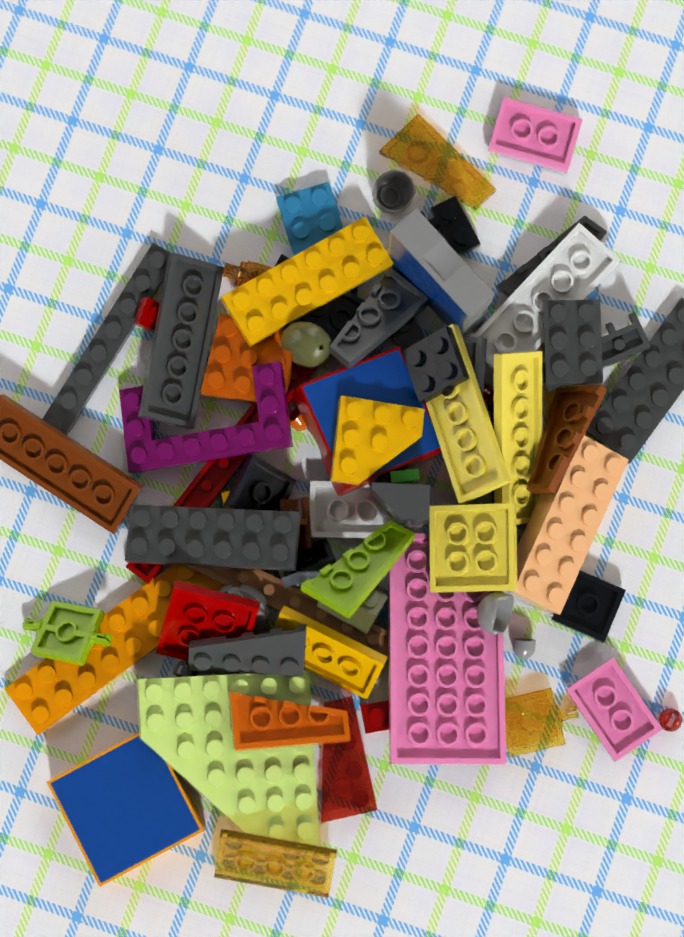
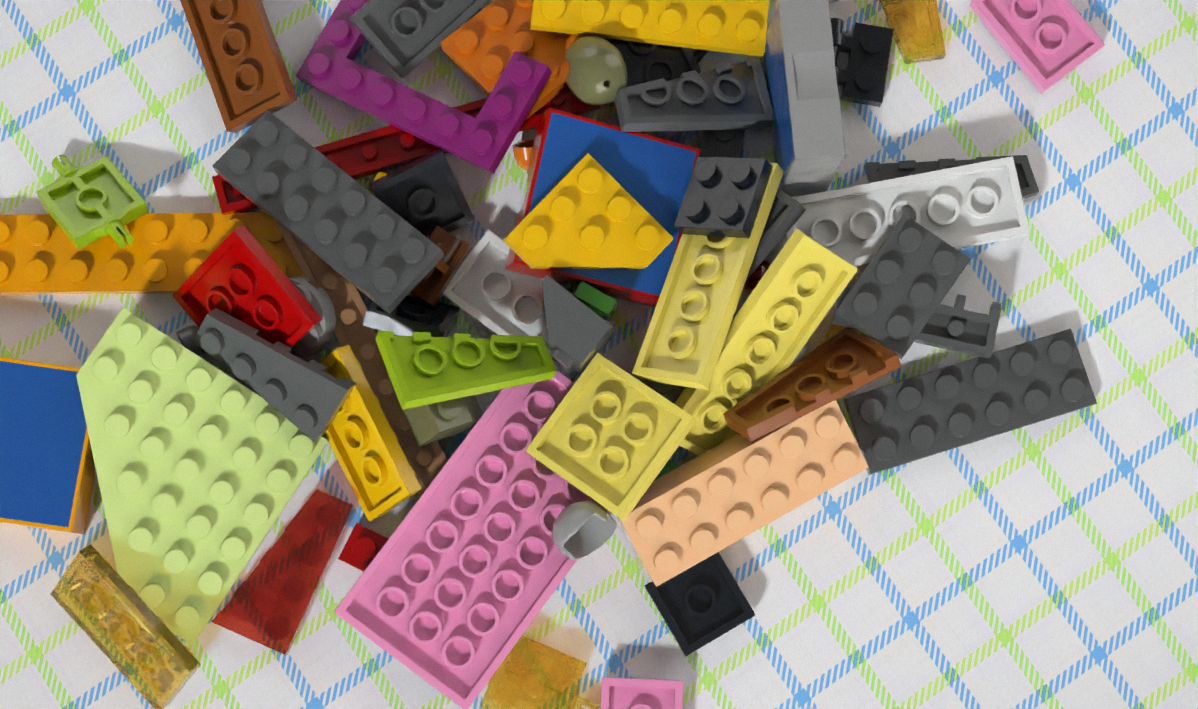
camera: 35 degrees right, 0 degrees up
orange wing [229,692,351,752] -> none
light grey hinge [512,638,536,659] -> none

